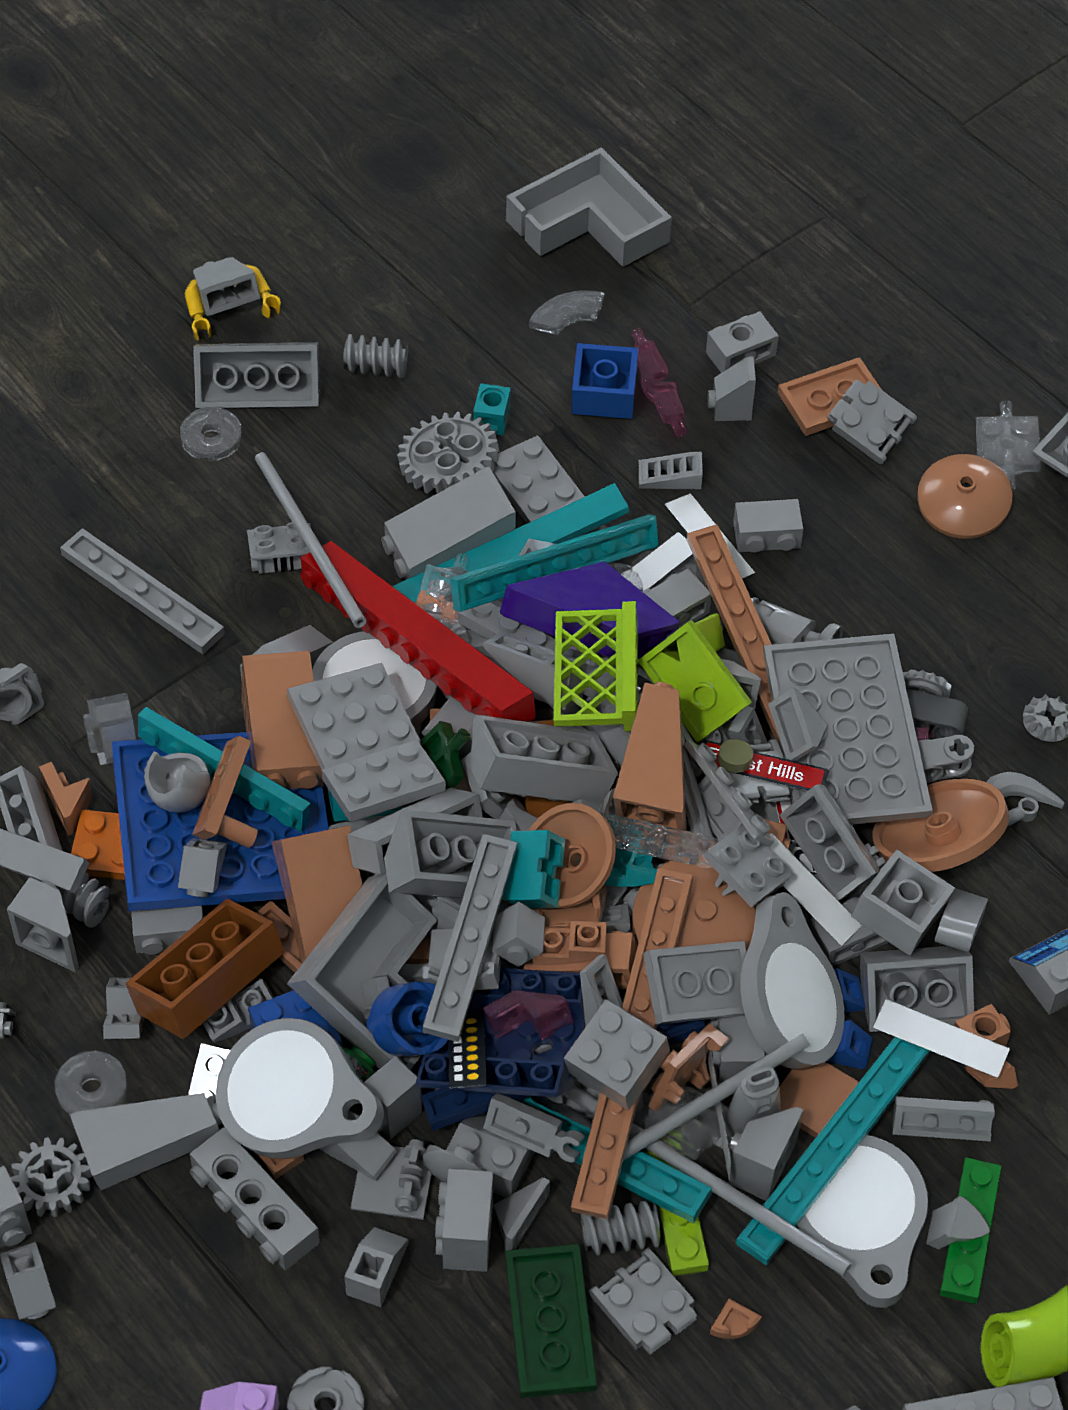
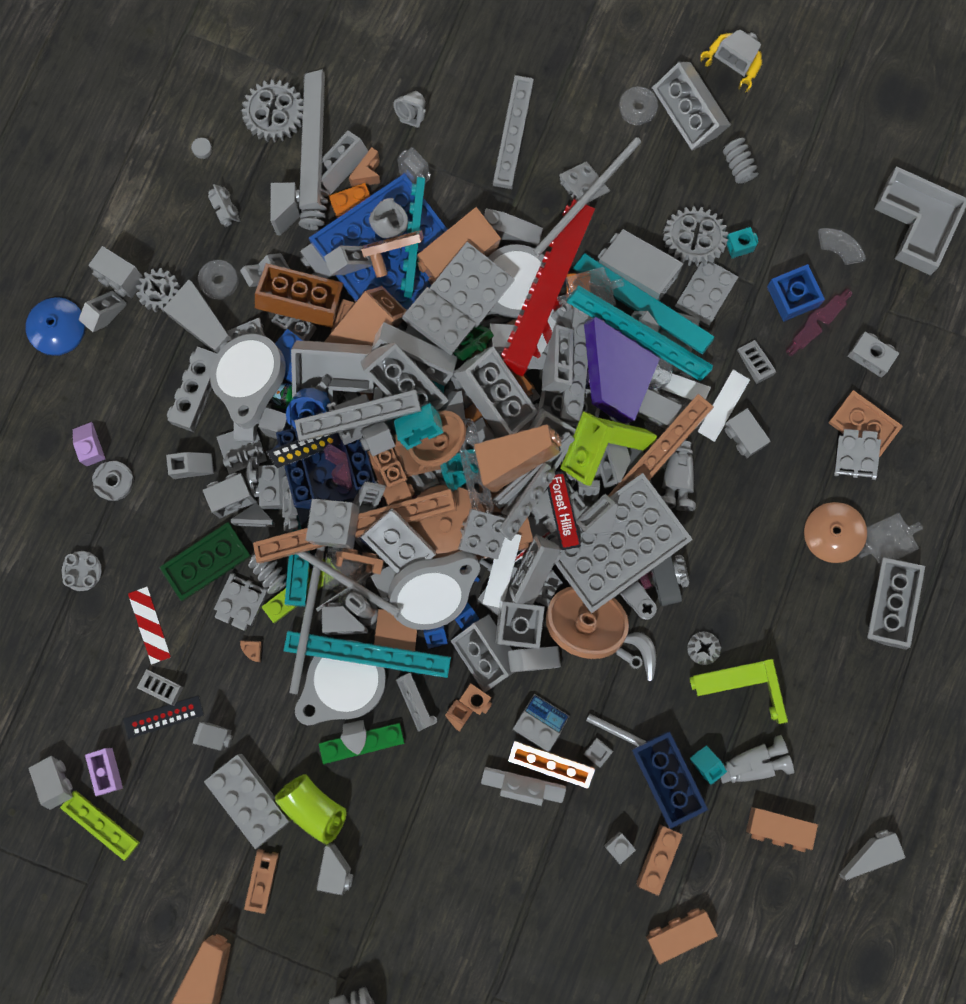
camera: 65 degrees right, 25 degrees up
lime fence [553,601,638,731] -> none
light grey slope [708,357,756,421] -> none
olive tile [718,739,753,773] -> none
white sticker [873,999,1010,1078] -> none

